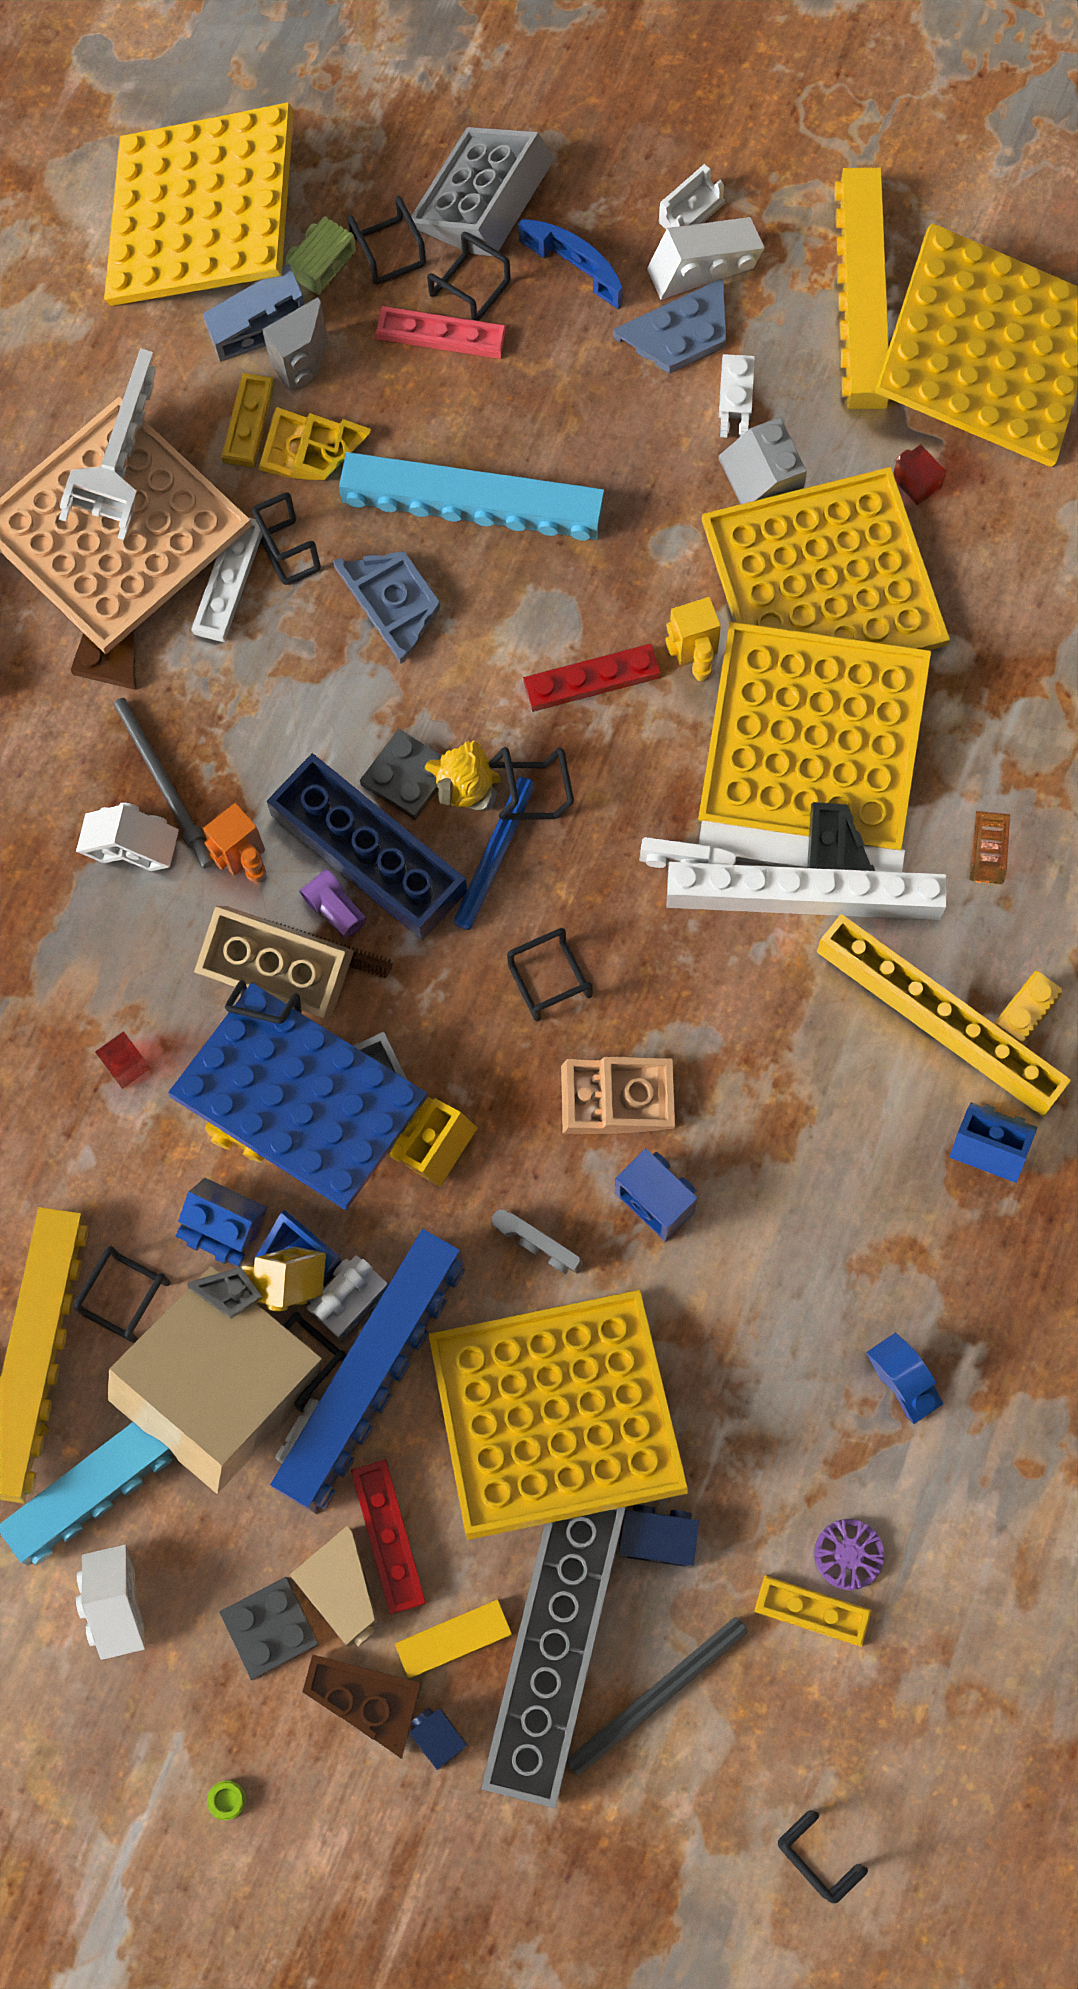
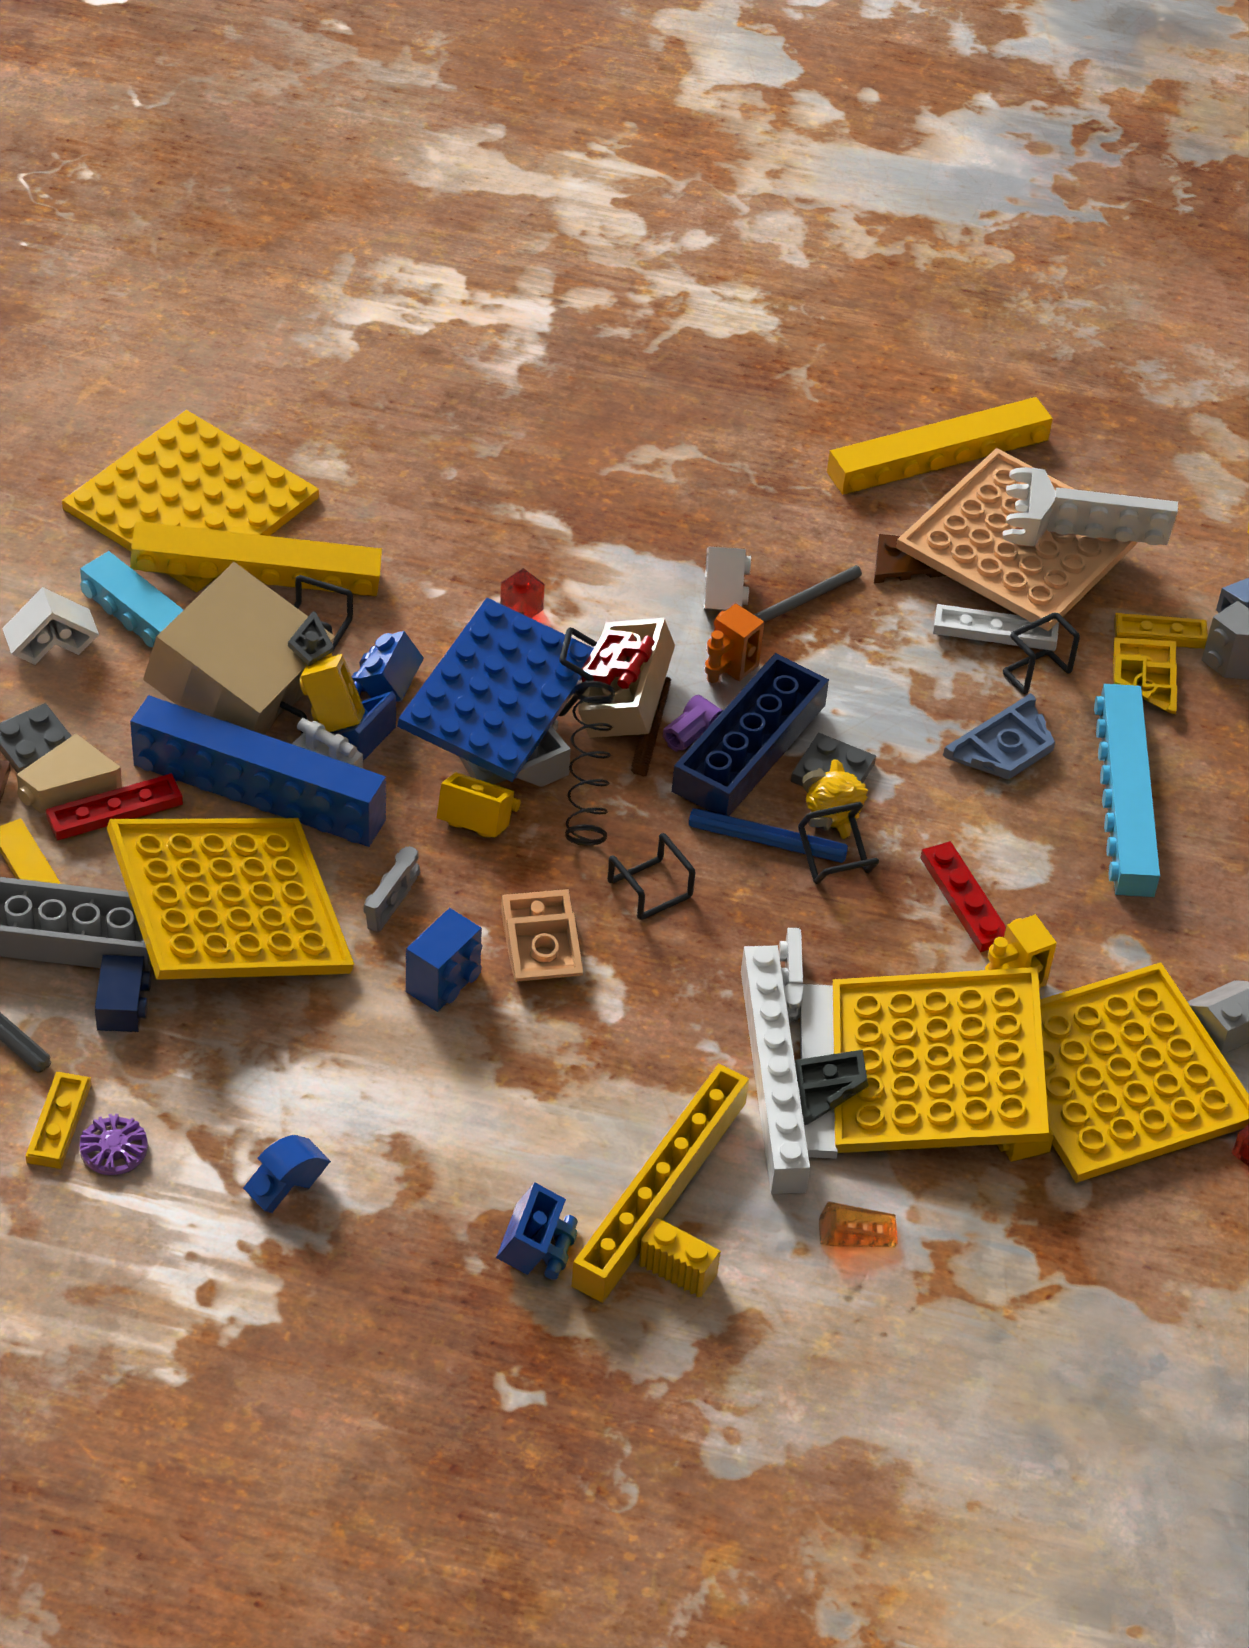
camera: 75 degrees right, 25 degrees down
none -> black piece [565,681,615,846]
none -> red plate [581,630,655,689]

